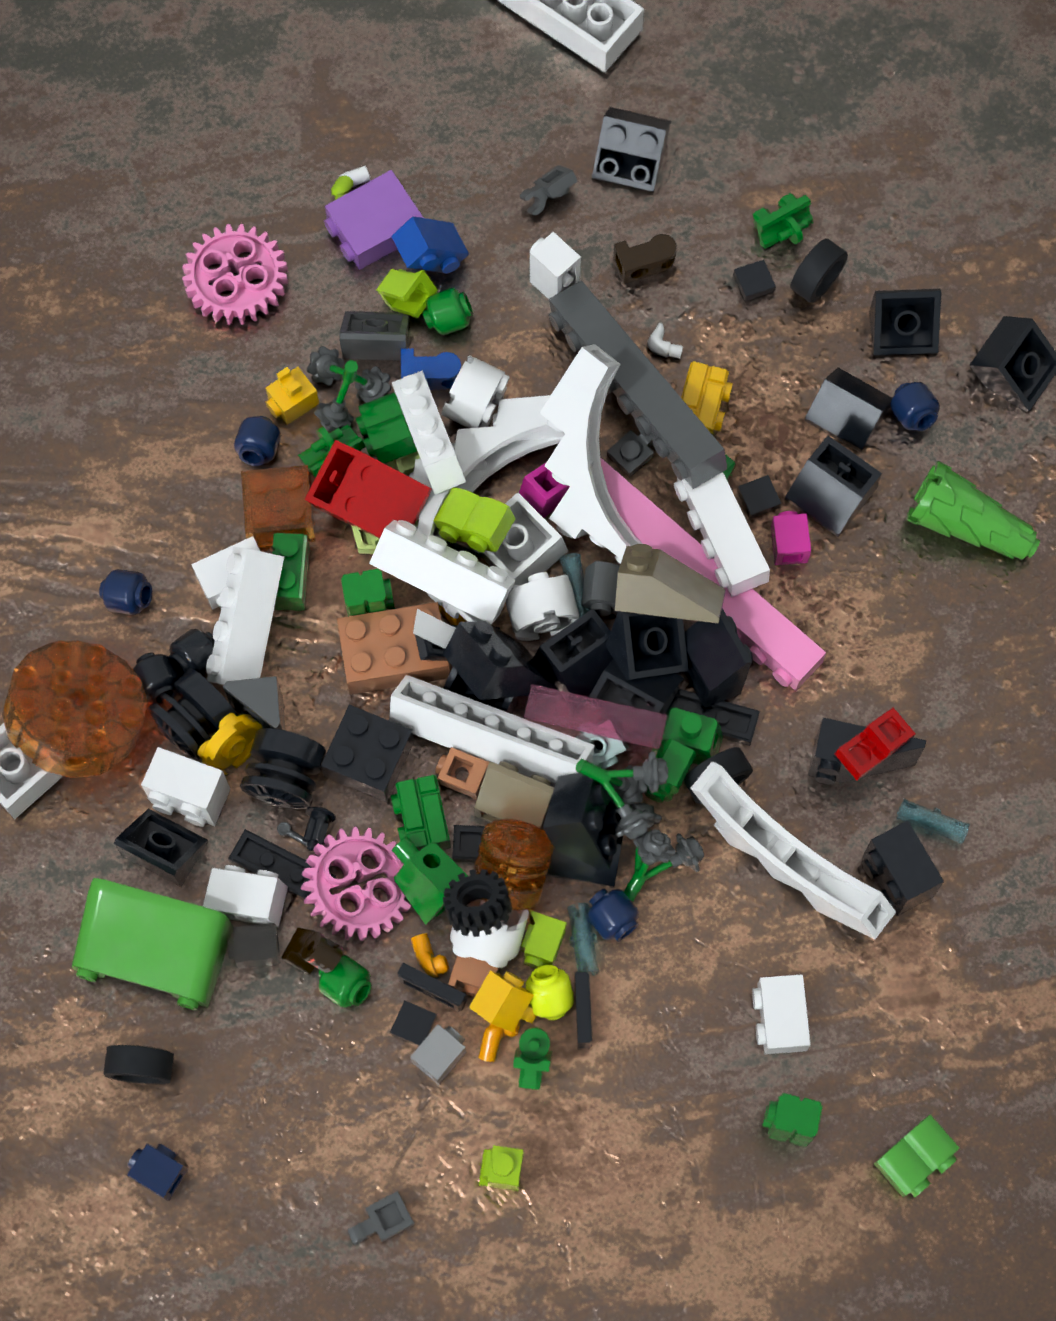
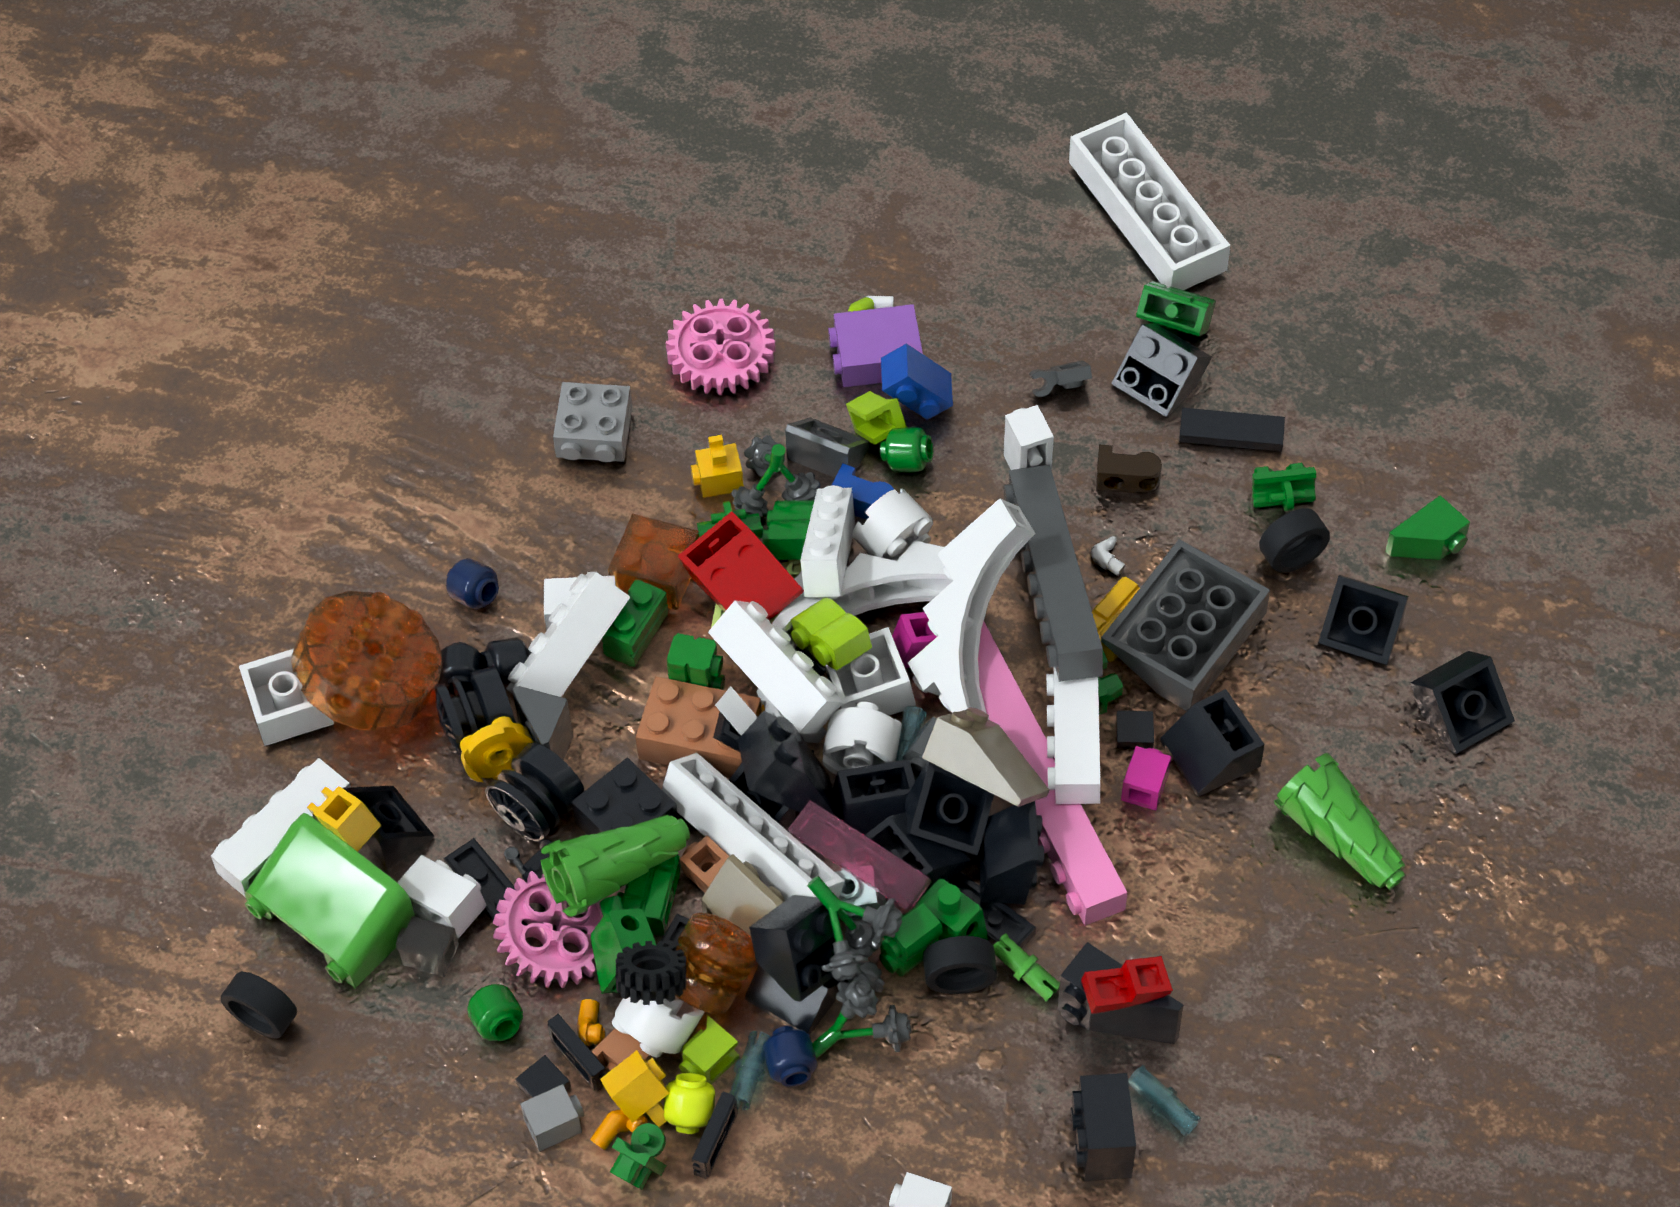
camera: 25 degrees right, 15 degrees down
dark blue brick [127,1143,188,1202] -> none
white brick [141,747,230,827] -> none
dark blue head [234,416,281,466] -> none
dark brown leg [281,928,343,975] -> none
dark grey plate [607,430,654,478] -> none
white arch [691,762,896,939] -> none
black tile [733,259,776,302] -> none
black slope [804,367,892,452] -> none
dark blue head [890,382,940,431] -> none
none -> white brick [211,758,350,898]
none -> yellow brick [307,786,381,852]
none -> bright green cone [541,815,690,917]
none -> light grey brick [553,382,633,462]
none -> bright green pin [993,933,1060,1002]
none -> dark grey slope [1101,539,1270,711]
none -> green brick [1136,281,1216,336]
none -> black tile [1179,408,1285,452]
none -> green slope [1385,495,1470,560]

